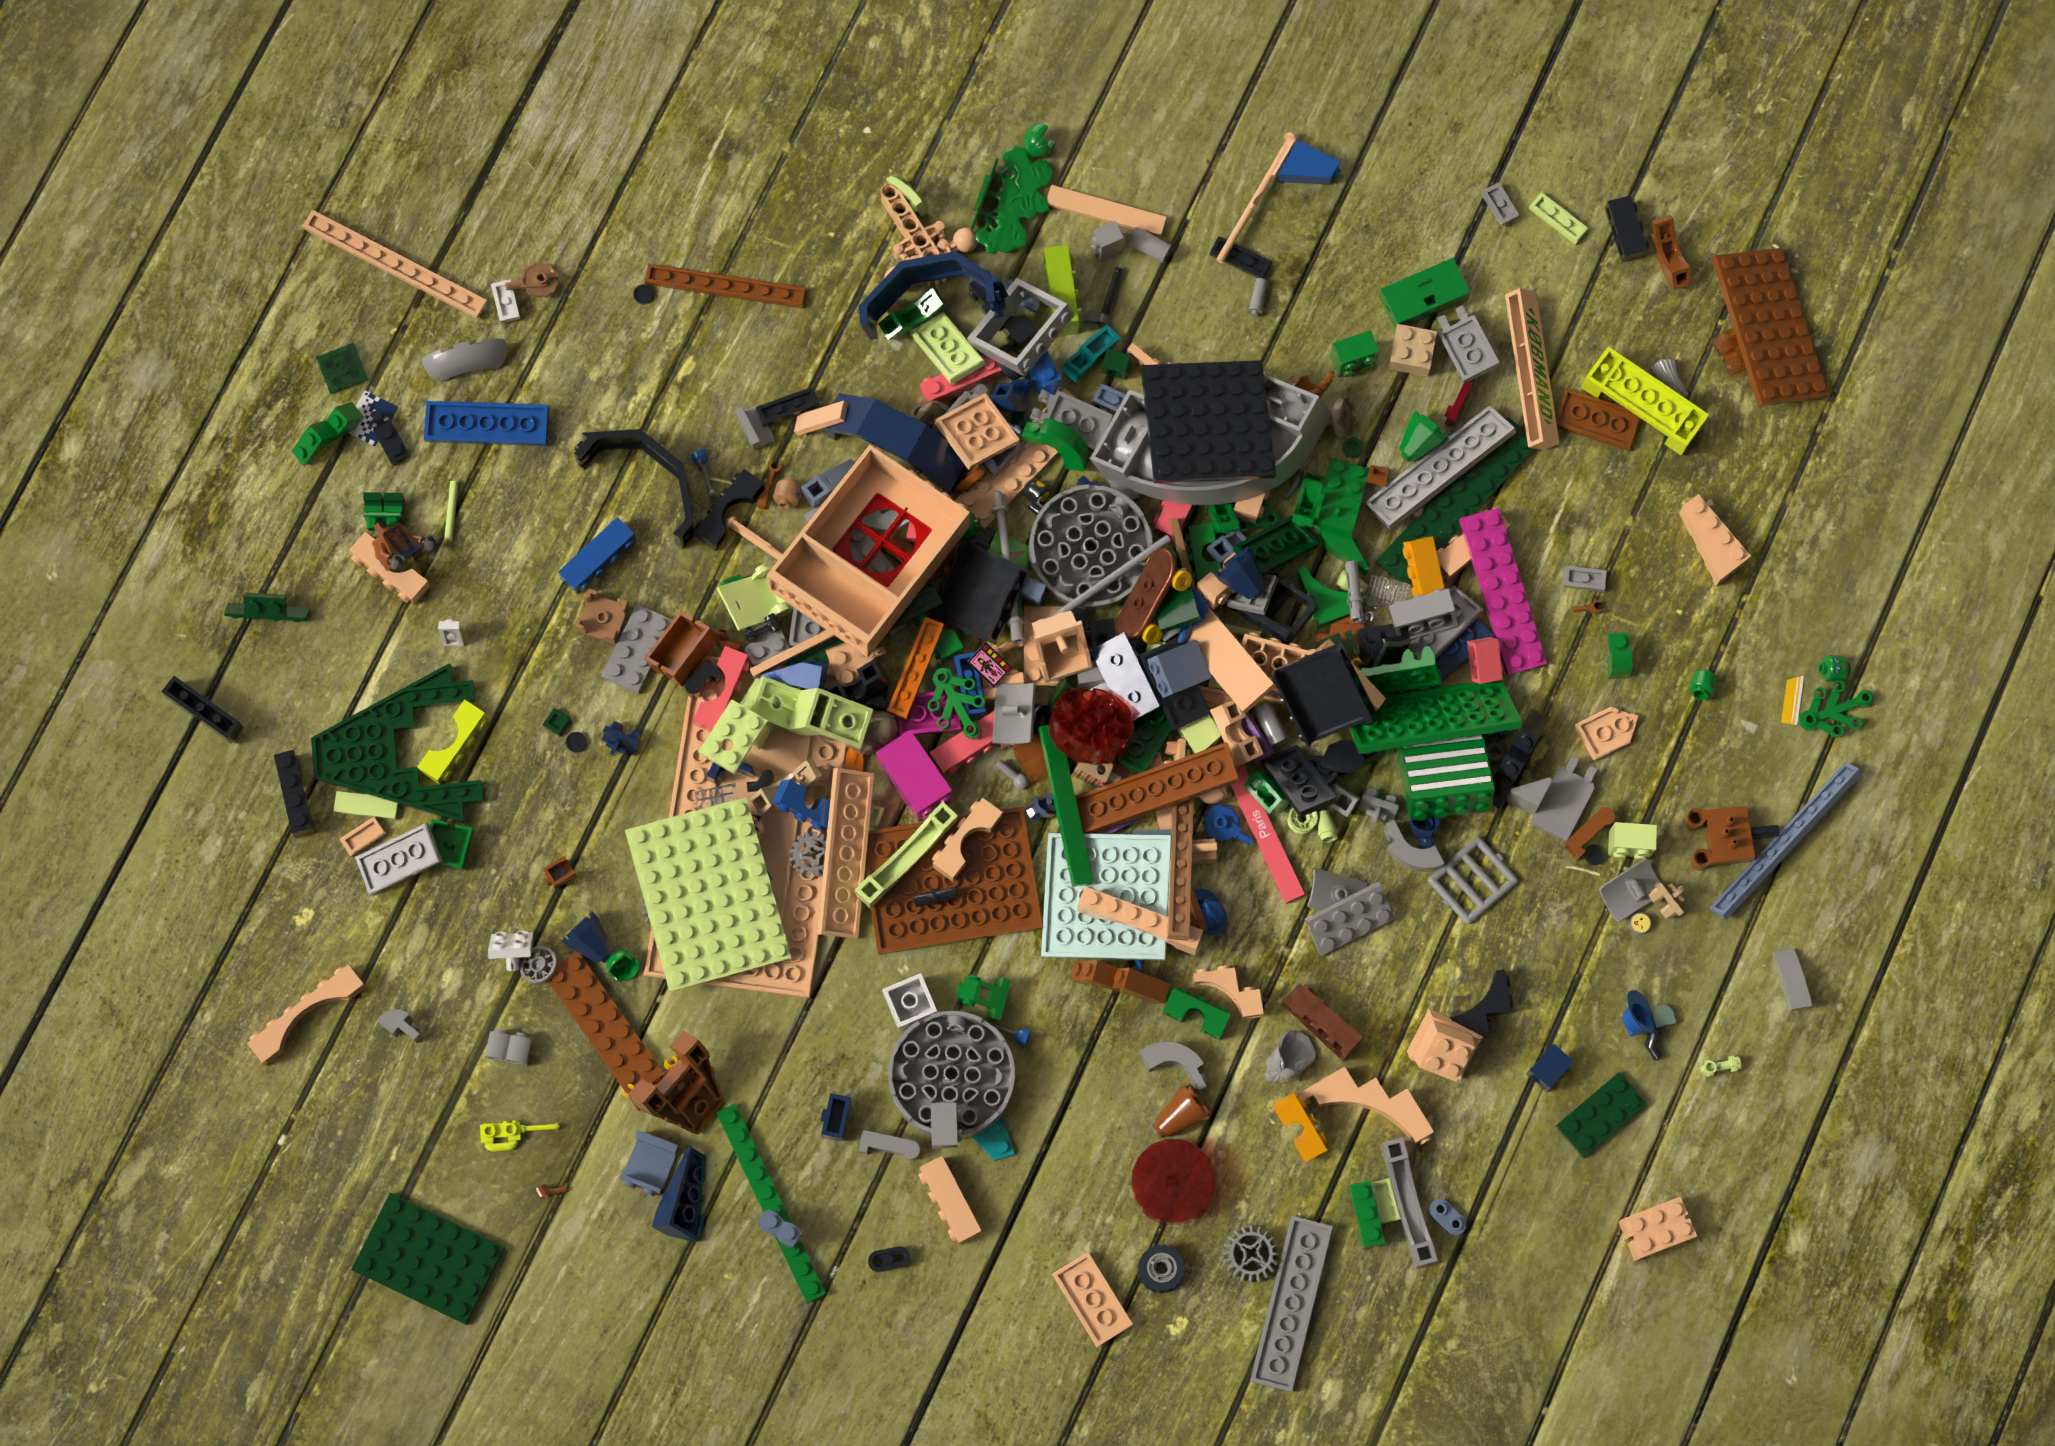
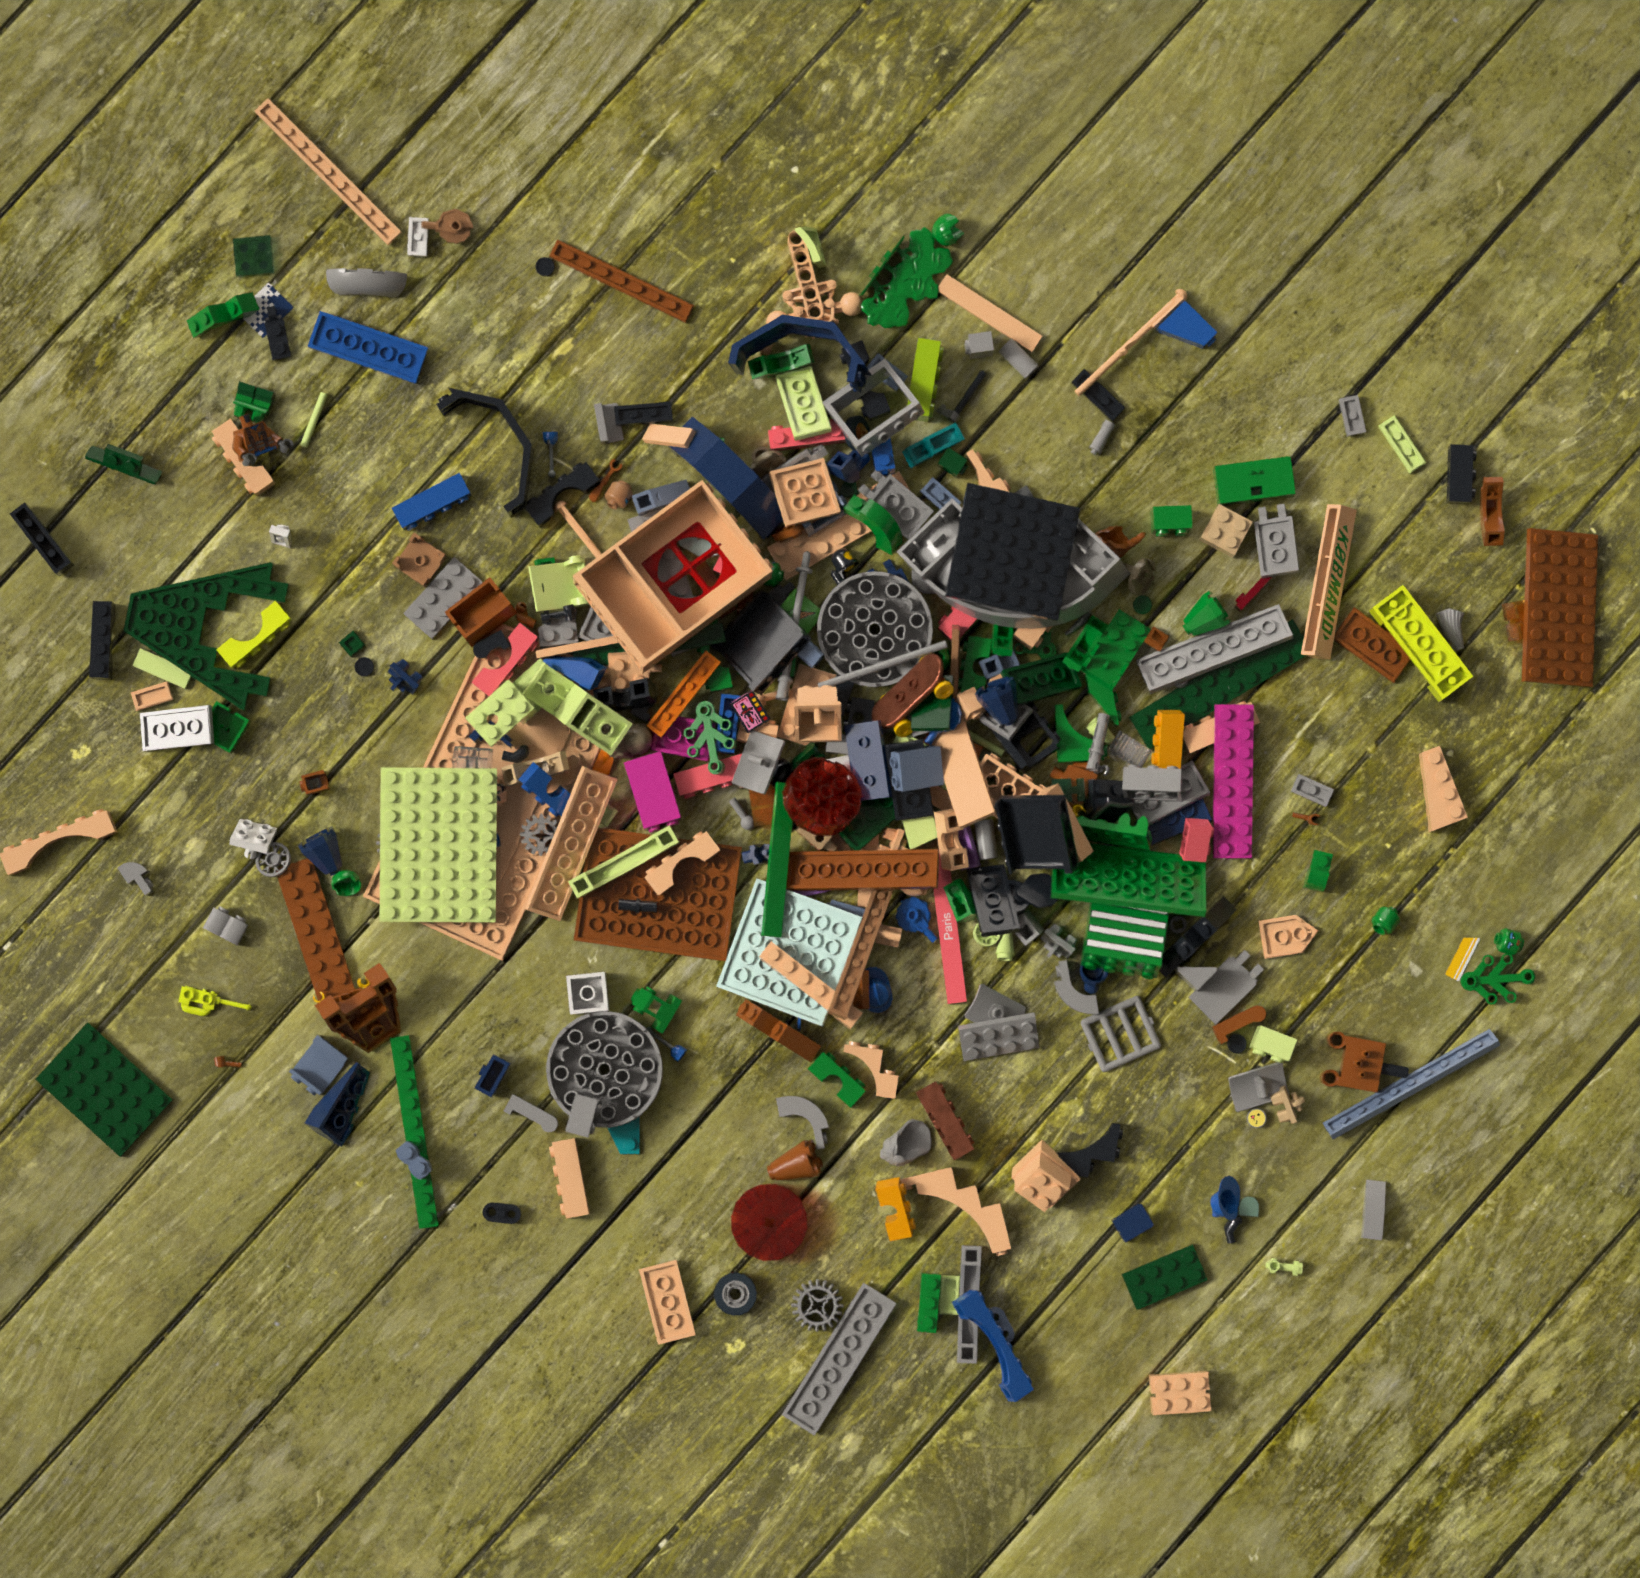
camera: 20 degrees right, 10 degrees up
none -> blue arch [952,1290,1034,1402]

